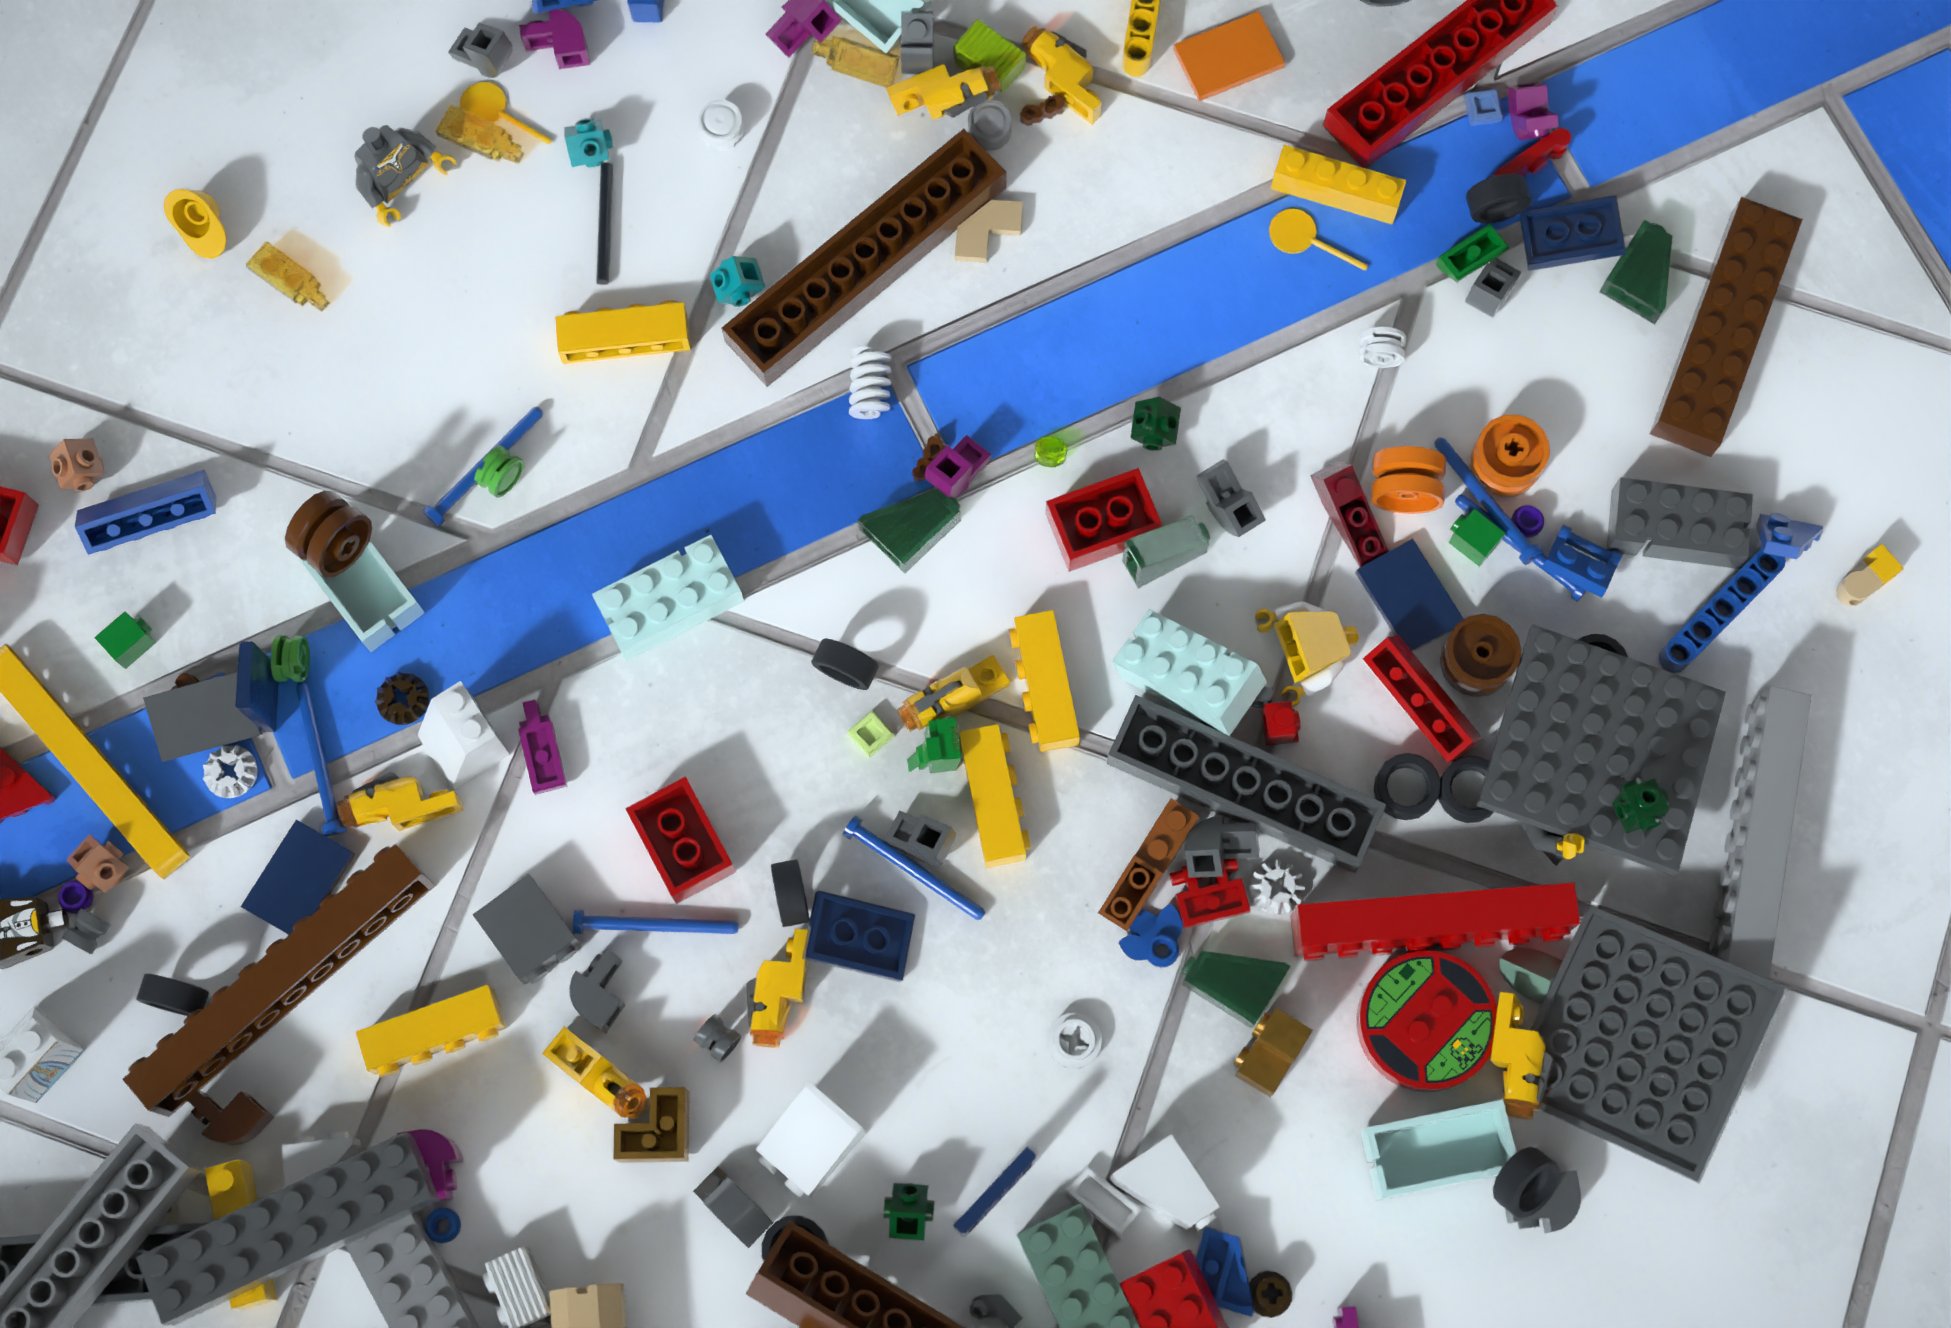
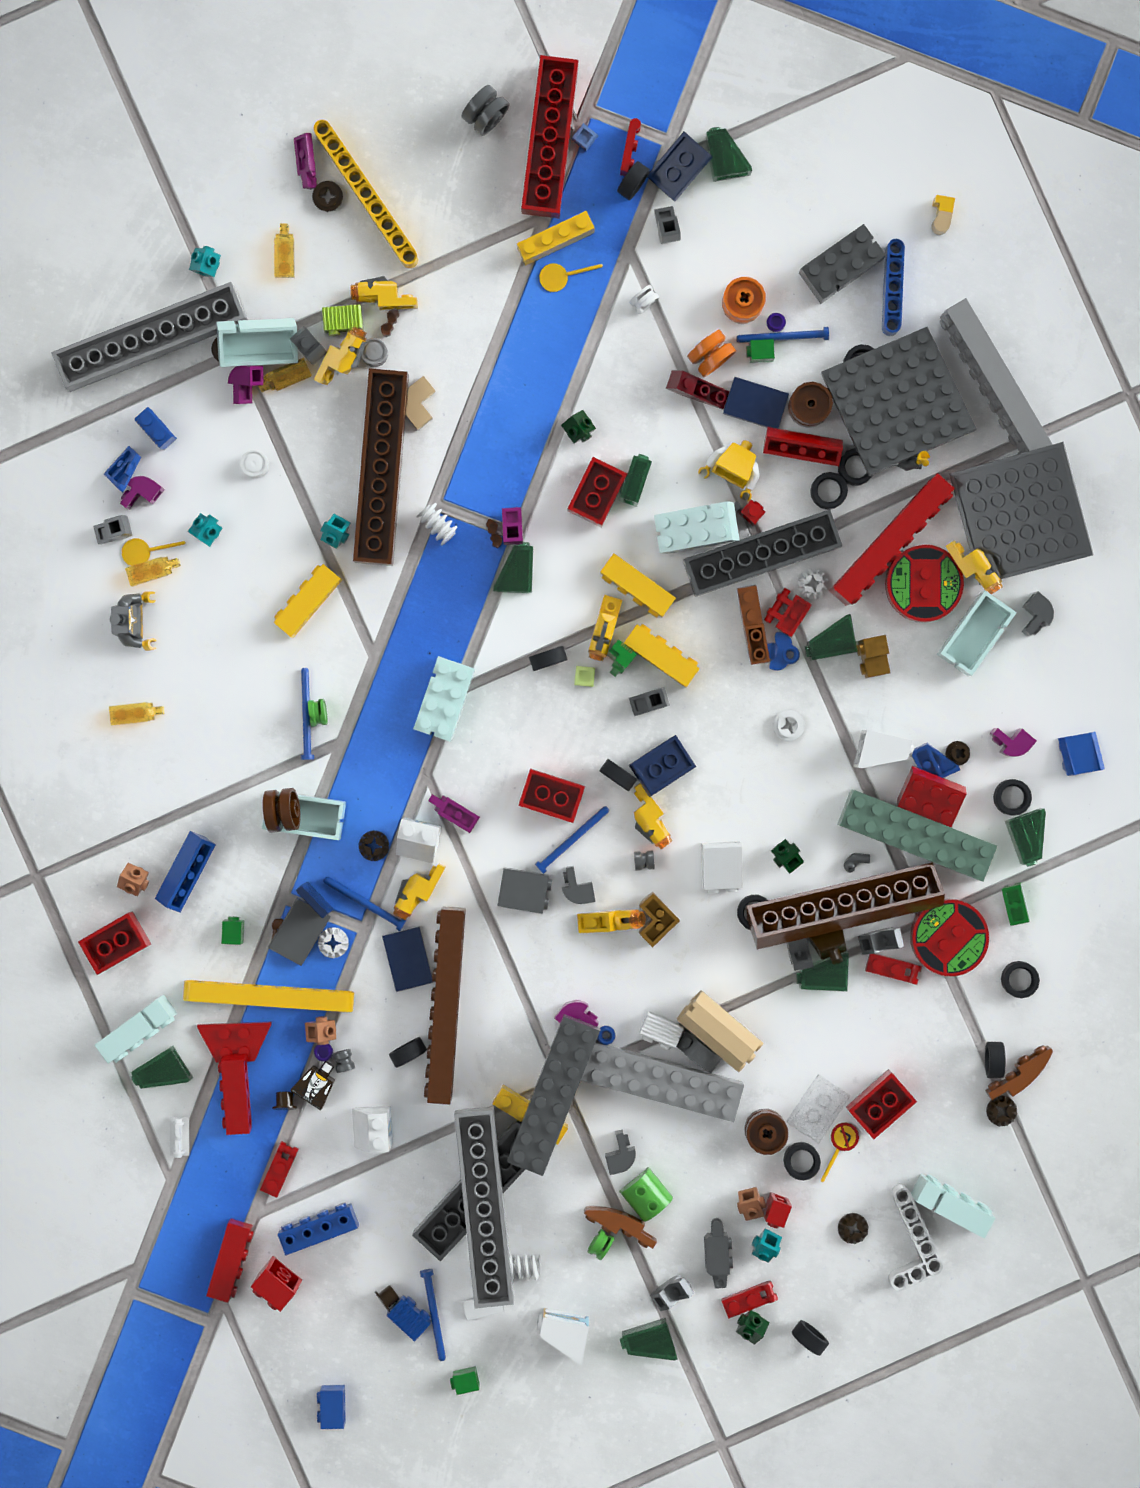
camera: 40 degrees left, 15 degrees up
yellow piece [163,189,227,259] -> none
reddish brown brick [186,1089,274,1145] -> none
bright green wheel [271,635,310,682] -> none
white slope [282,1132,361,1188] -> none
yellow brick [355,985,506,1077] -> none
black bar [596,163,613,285] -> none
dark grey brick [693,1166,773,1248] -> none
blue bar [842,815,986,920] -> none
dark blue tile [953,1147,1036,1238] -> none
clear neon green tile [1034,436,1067,468] -> none
white tile [1065,1165,1142,1238] -> none
orange tile [1173,11,1285,101] -> none
dark grey brick [1185,816,1260,878] -> none
dark grey brick [1196,459,1266,537] -> none
blue bar [1434,437,1543,565] -> none
green slope [1436,223,1510,282] -> none
black tyre [1493,1147,1560,1218] -> none
sand green brick [1500,948,1563,1004] -> none
magenta brick [1507,82,1558,141] -> none
blue plate [1542,524,1623,598] -> none
dark green brick [1612,778,1670,834] -> none
reddish brown brick [1649,197,1803,457] -> none
blue wing [1756,513,1823,559] -> none

